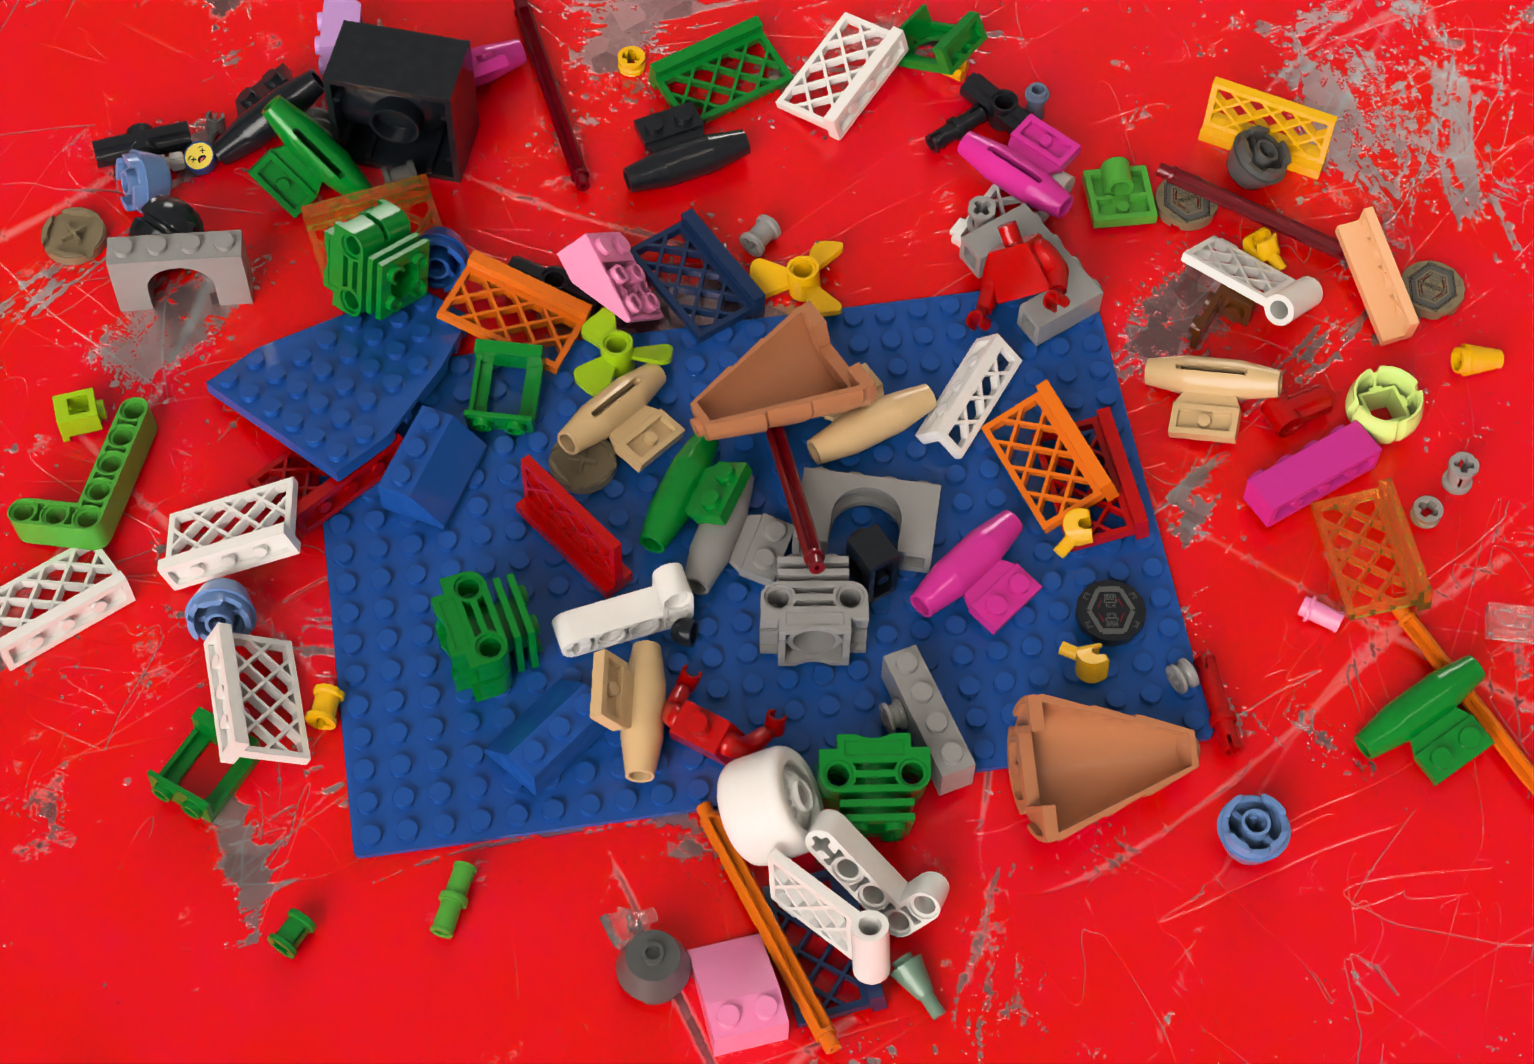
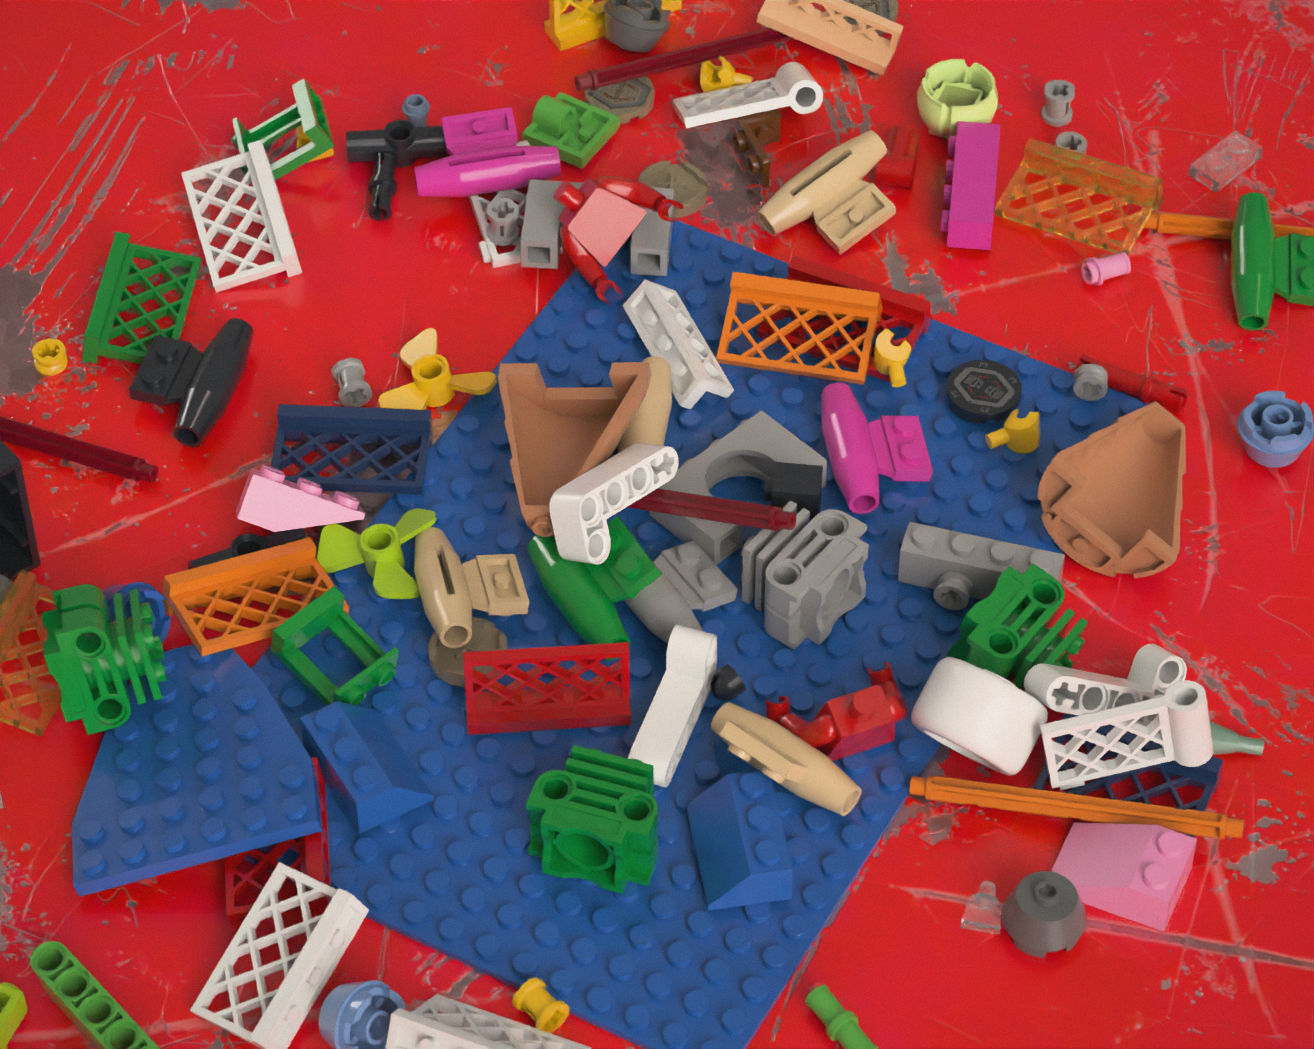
camera: 50 degrees left, 10 degrees down
yellow cone [1451,343,1504,377] -> none
none -> white beam [549,443,679,565]
none -> dark tan tile [638,161,708,218]

